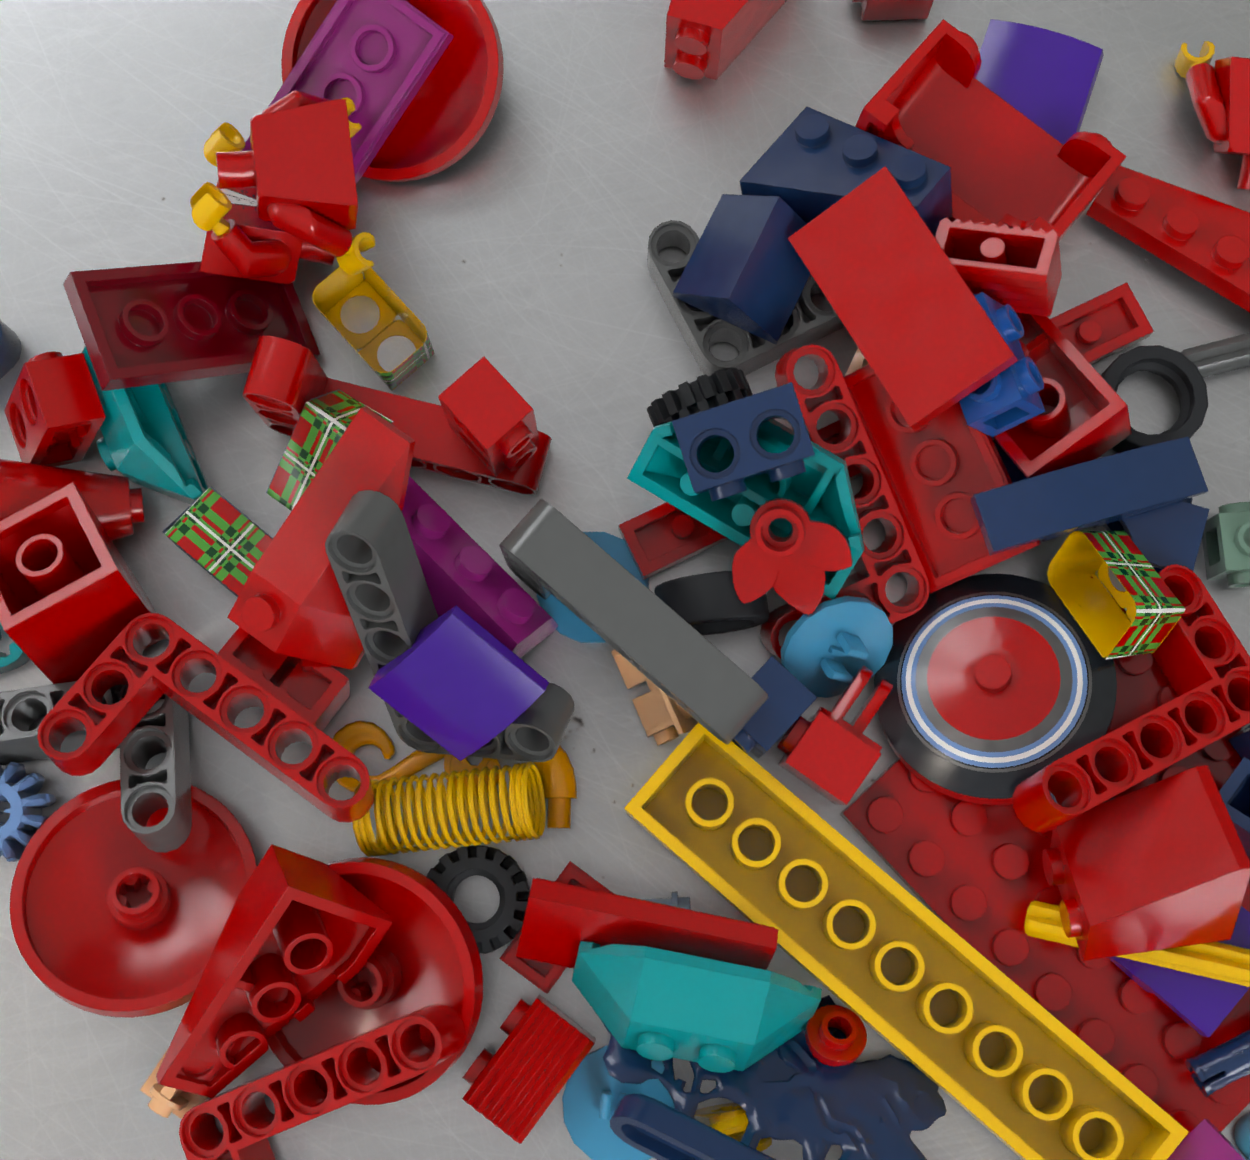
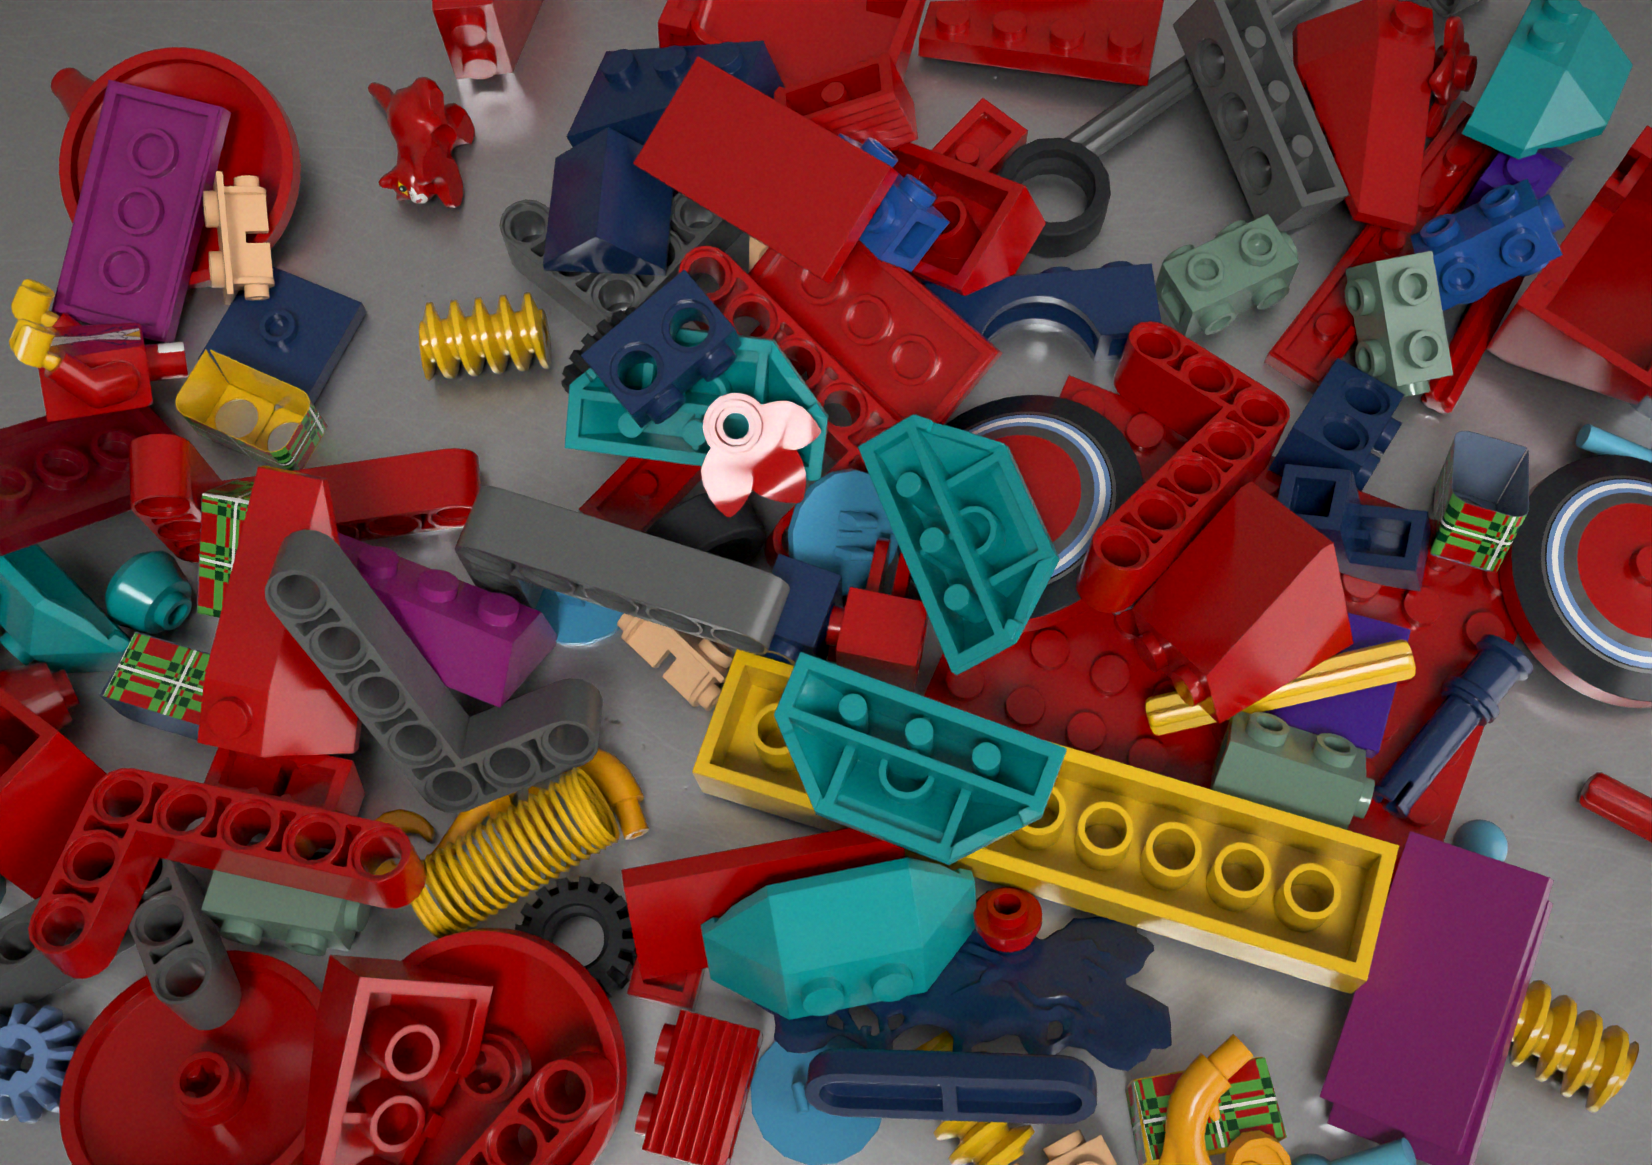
camera: 20 degrees left, 10 degrees down
red torso [216,91,375,275] -> none
dark purple slope [368,605,549,761] -> none
red brick [438,356,539,476] -> none
dark blue slope [970,436,1208,556] -> none
piece [1047,531,1186,660] -> none
none -> teal cone [105,551,192,634]
none -> dark blue plate [198,266,367,404]
none -> sand green brick [201,842,371,956]
none -> light nougat hinge [203,171,275,305]
none -> red animal [368,77,475,209]
none -> yellow piece [419,292,552,381]
none -> teal wedge [774,652,1067,865]
none -> teal wedge [858,414,1060,675]
none -> sand green brick [1210,711,1375,830]

